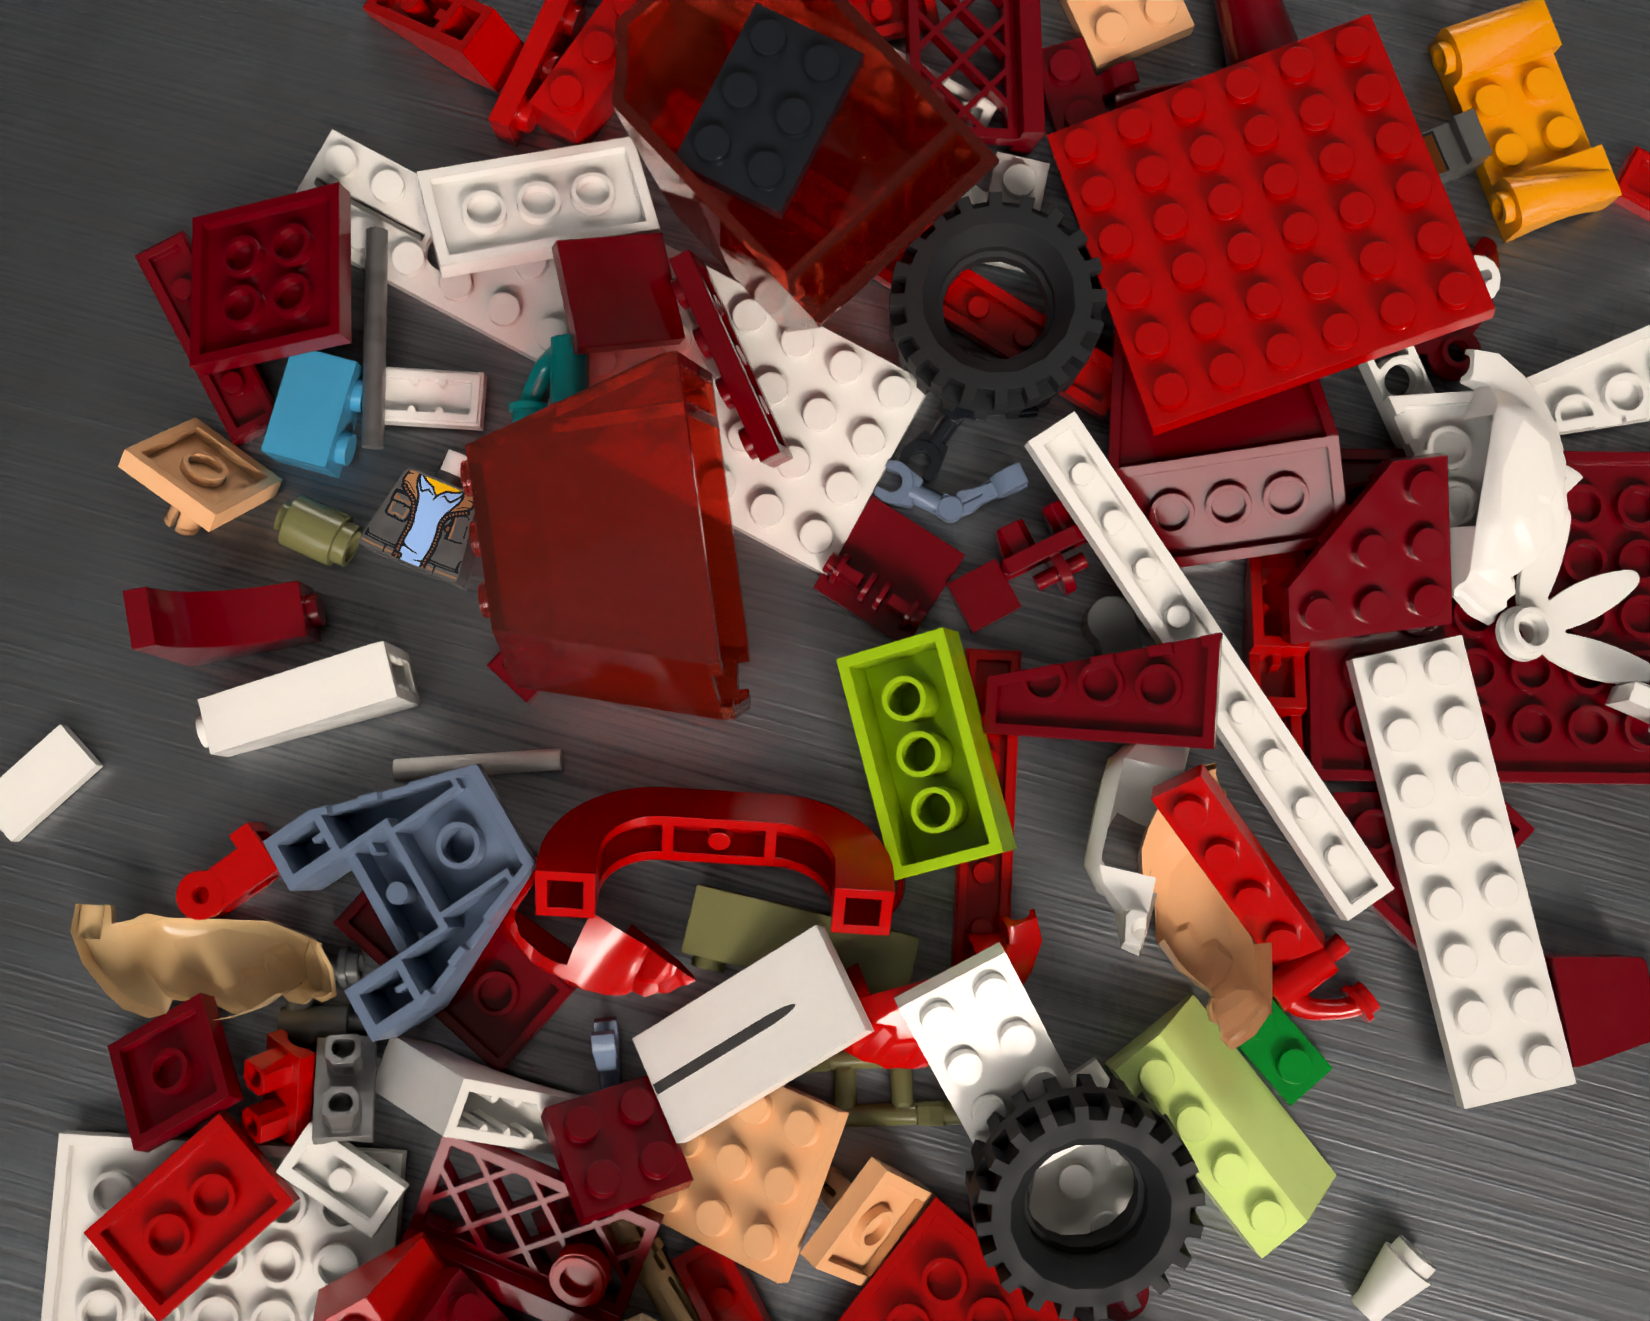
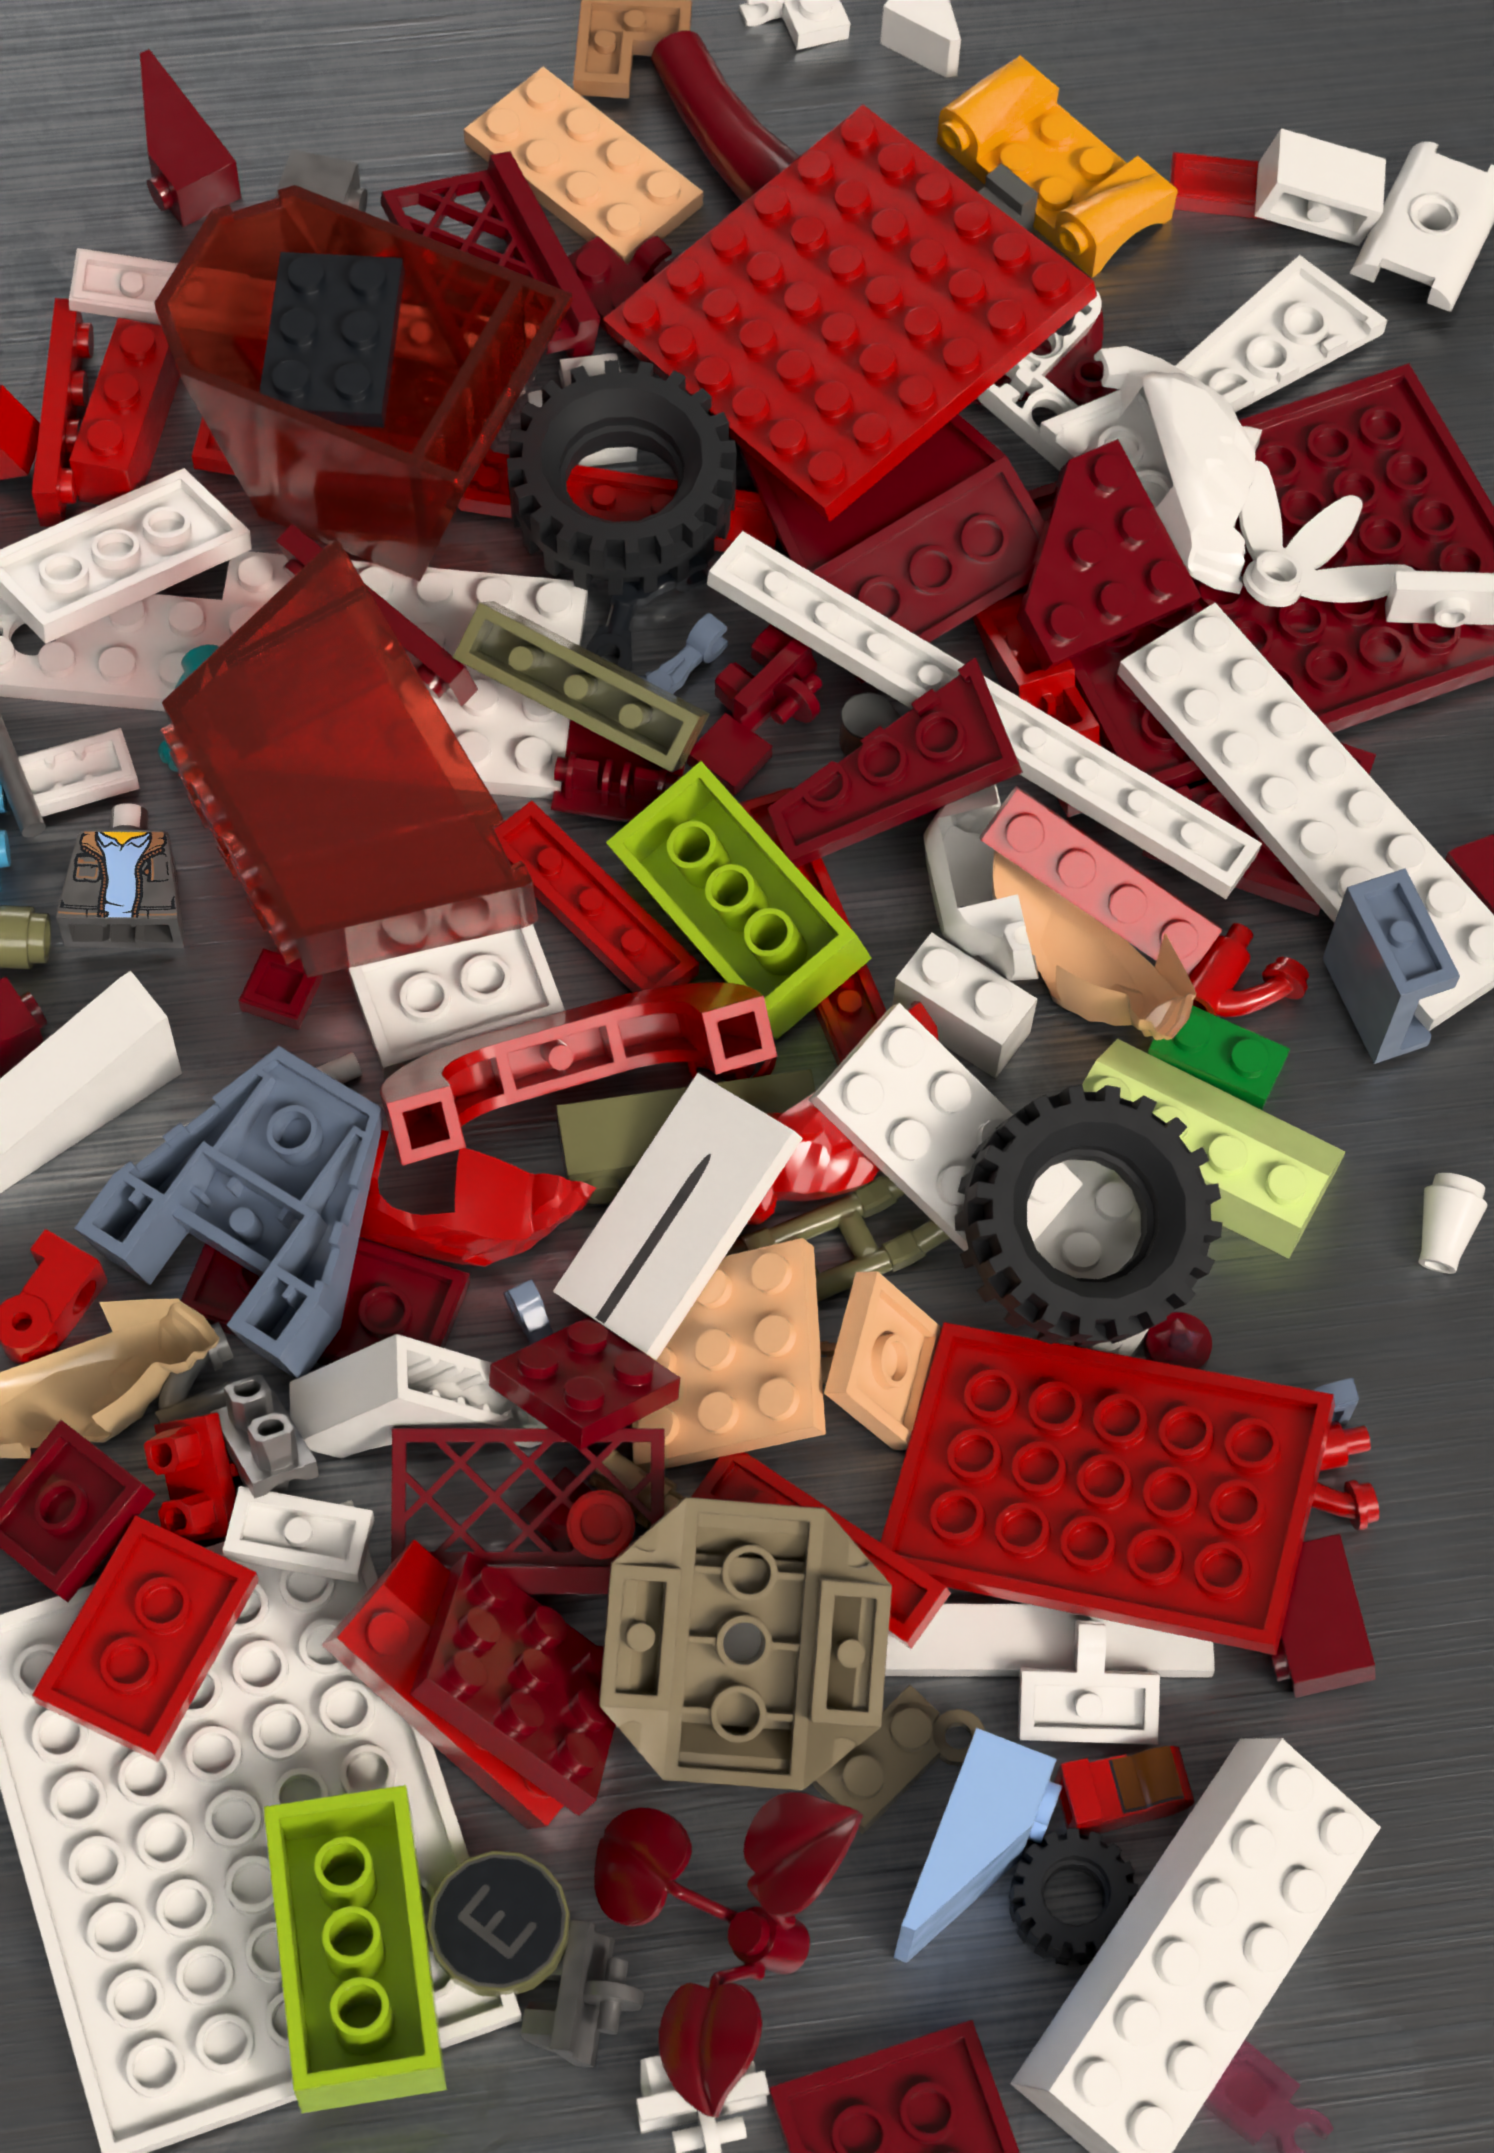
camera: 25 degrees left, 20 degrees down
dark red tile [552,233,685,355] -> none
none -> white plate [346,906,565,1079]
none -> olive brick [453,601,710,772]
none -> red plate [485,800,699,992]
none -> white brick [892,932,1037,1078]
none -> sand blue panel [1322,868,1460,1064]

